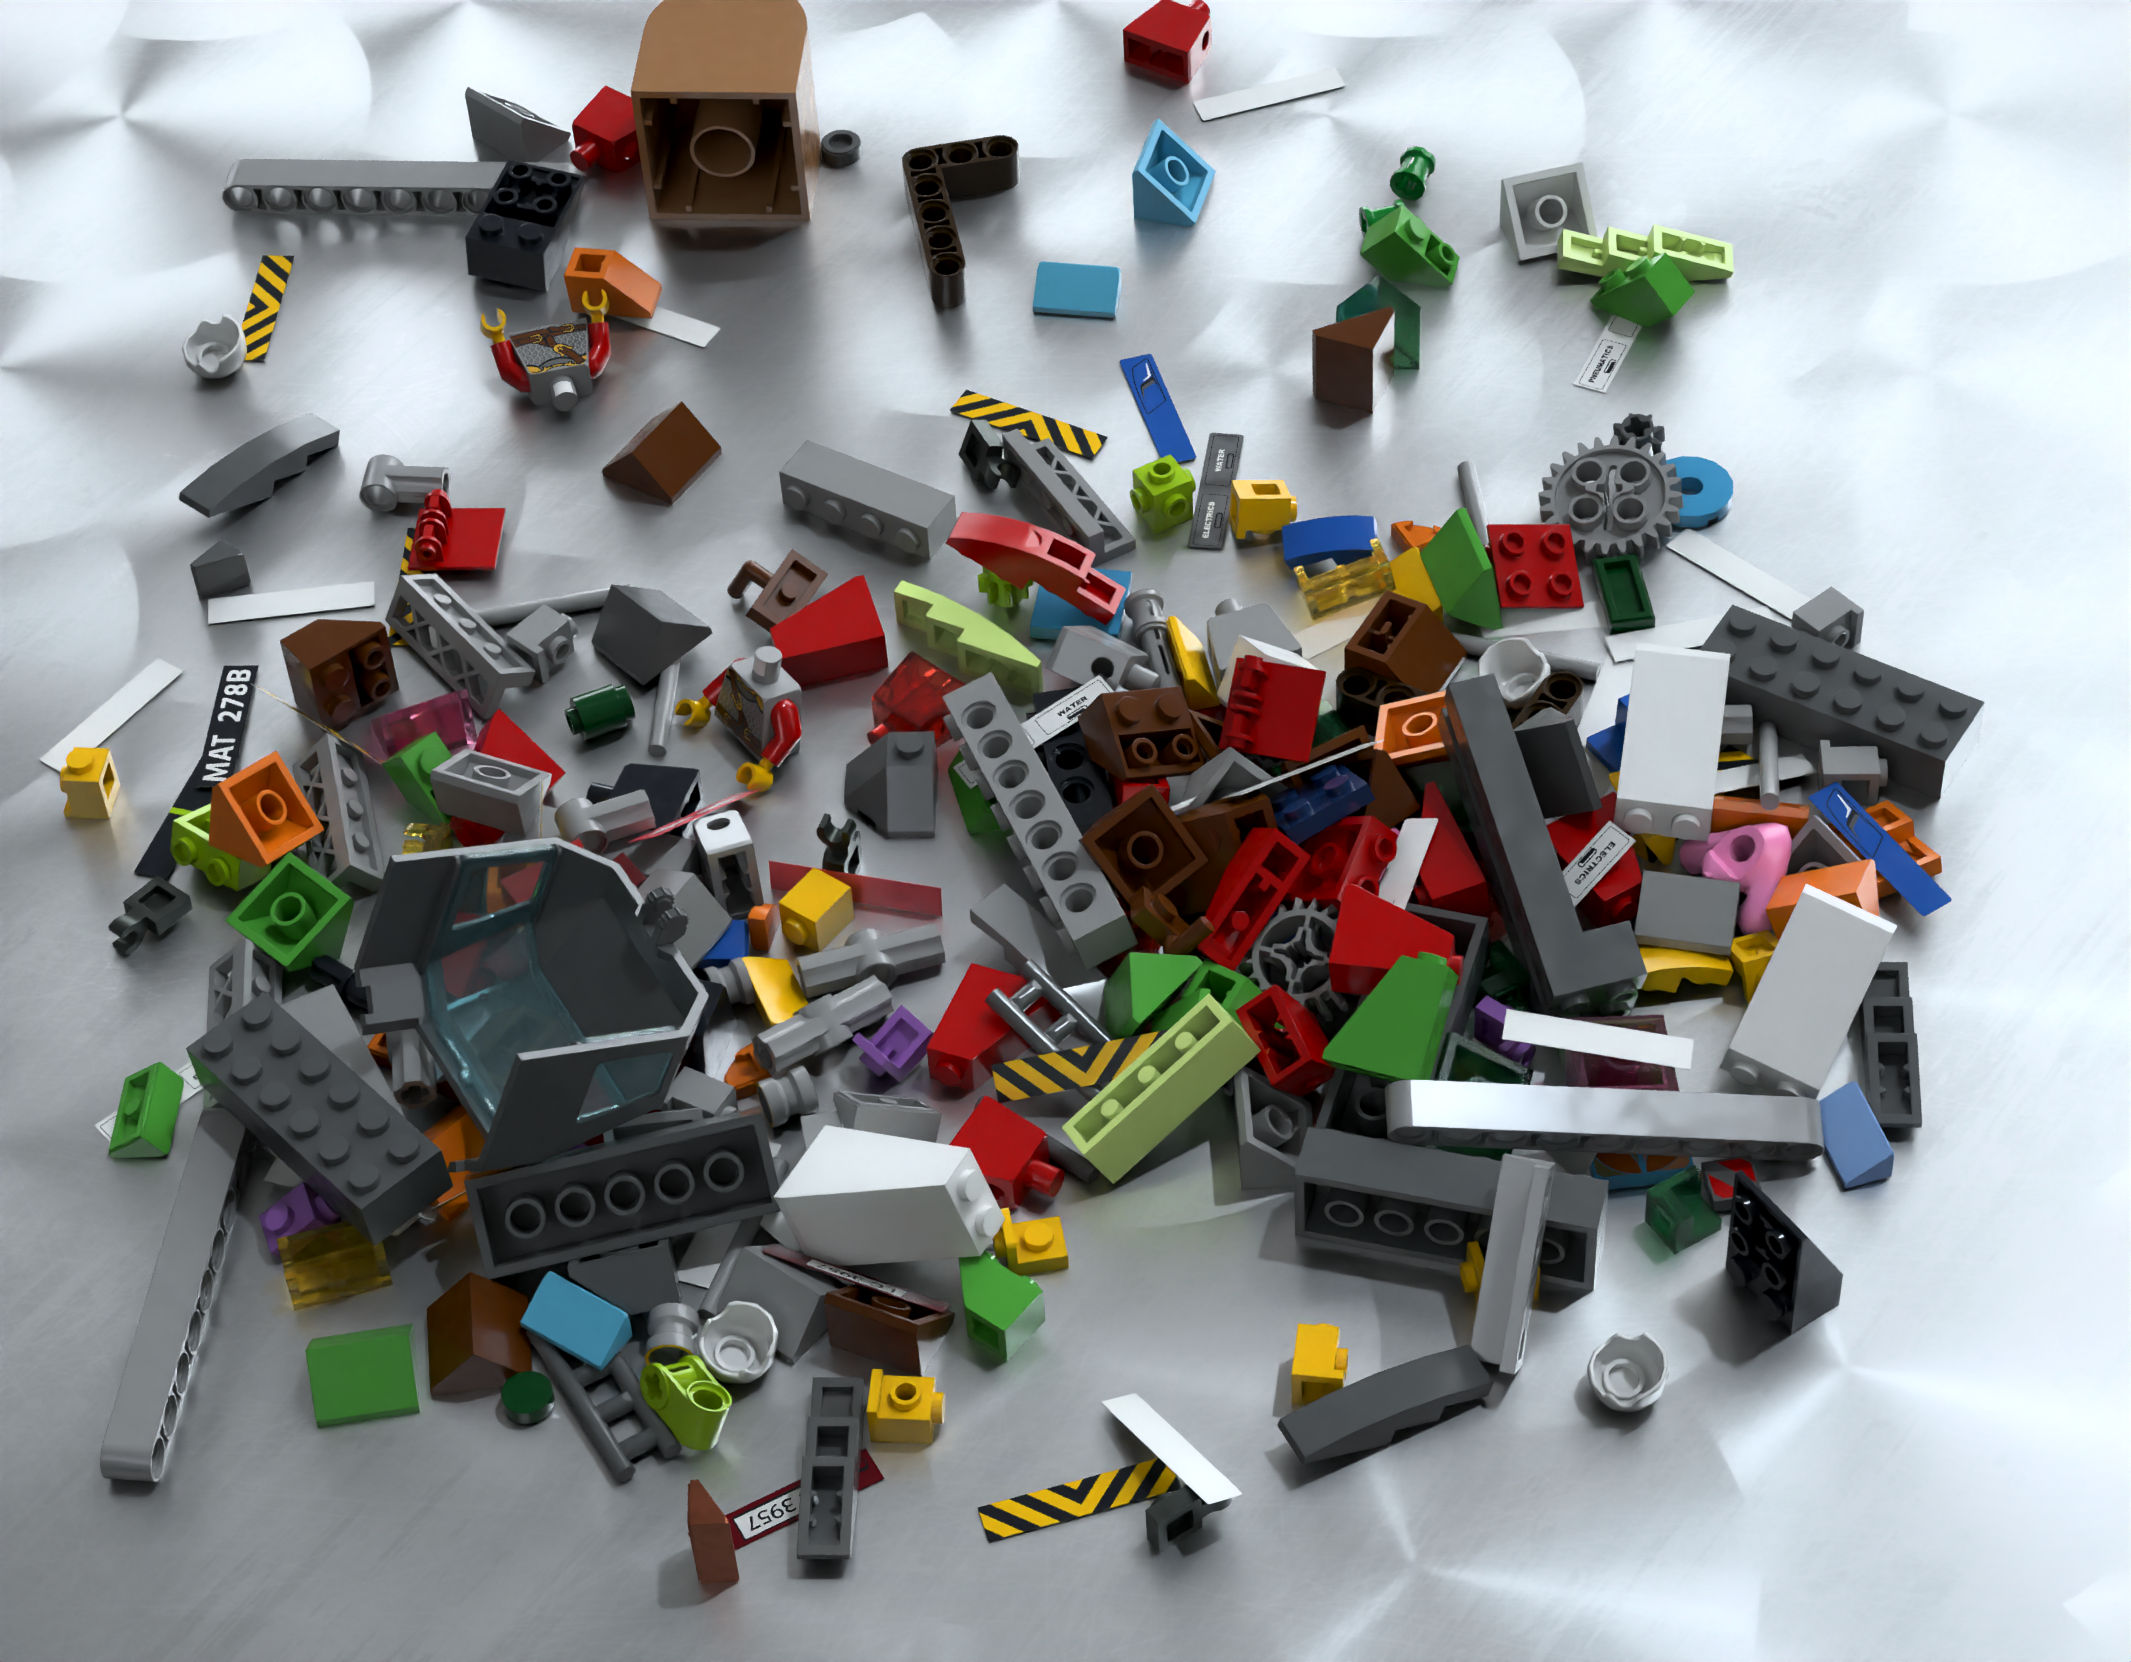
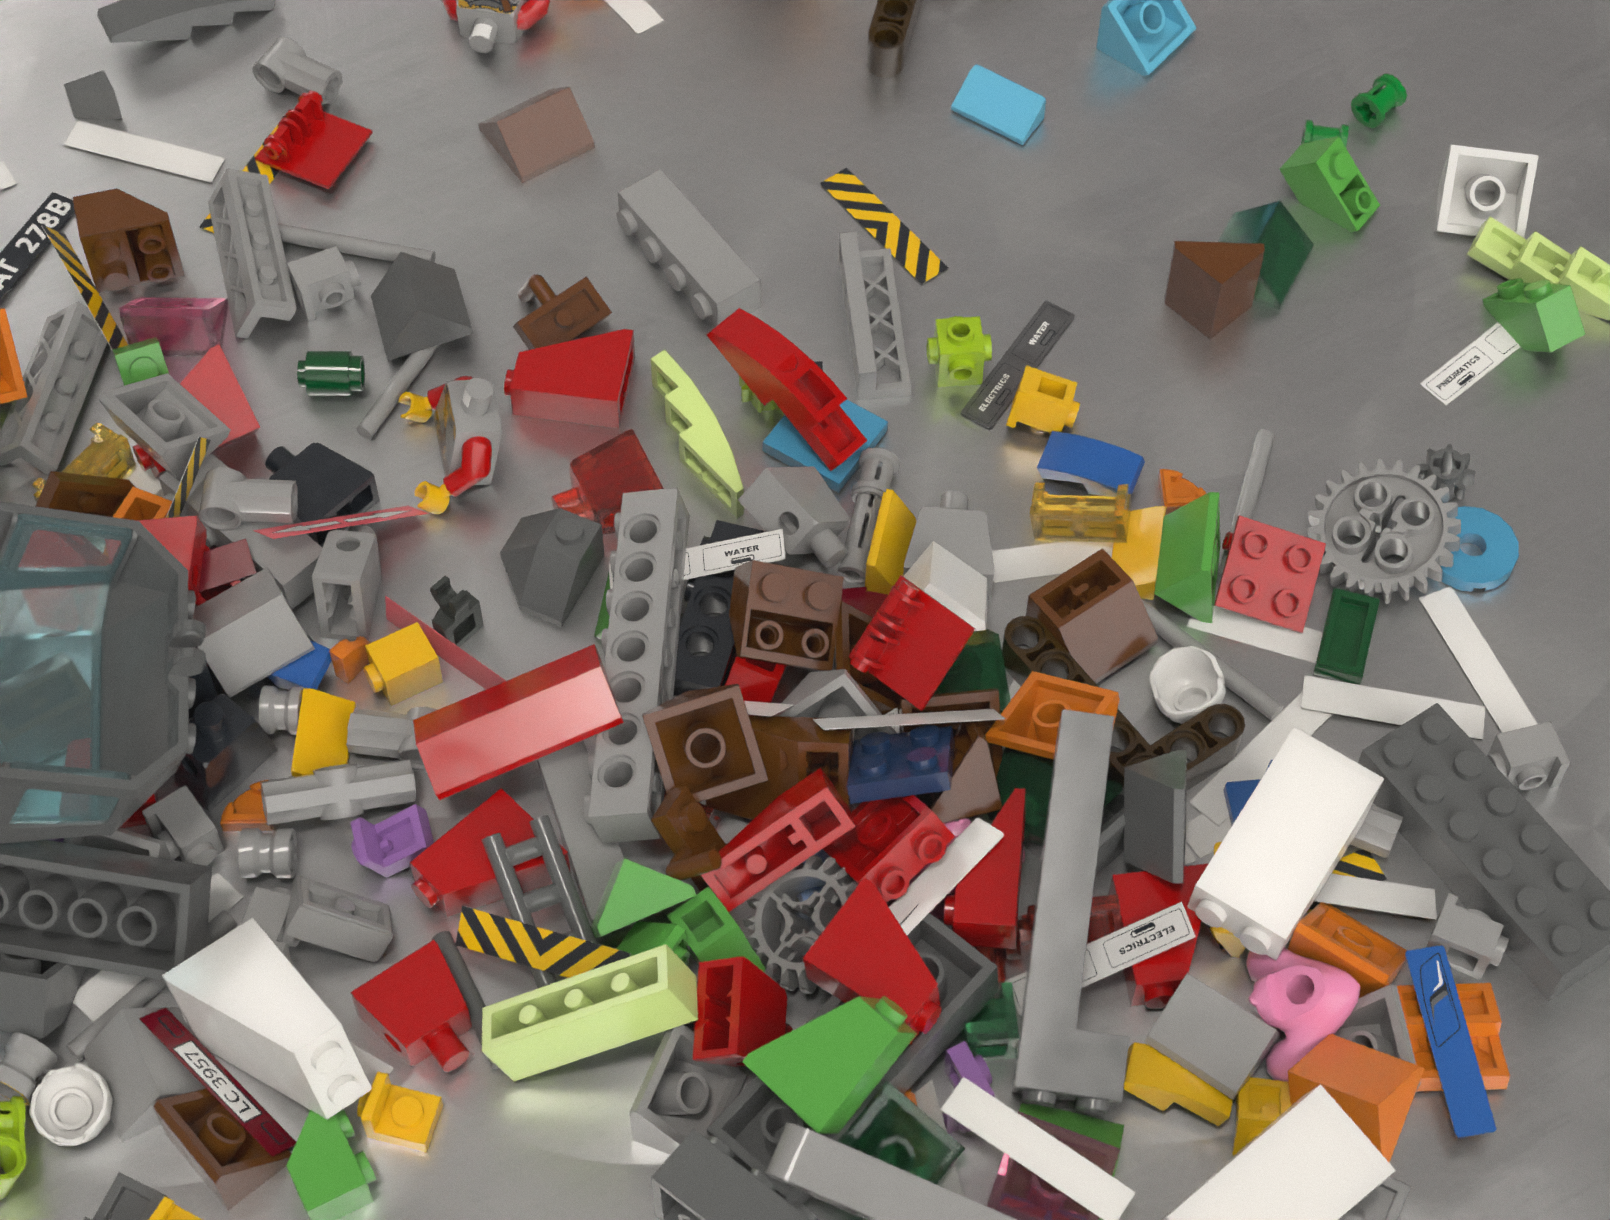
camera: 20 degrees right, 10 degrees up
pearl dark grey plate [958,420,1021,489] -> none
blue sticker [1120,354,1196,463] -> none
light grey bar [1759,722,1780,810] -> none
none -> slope [413,644,624,800]

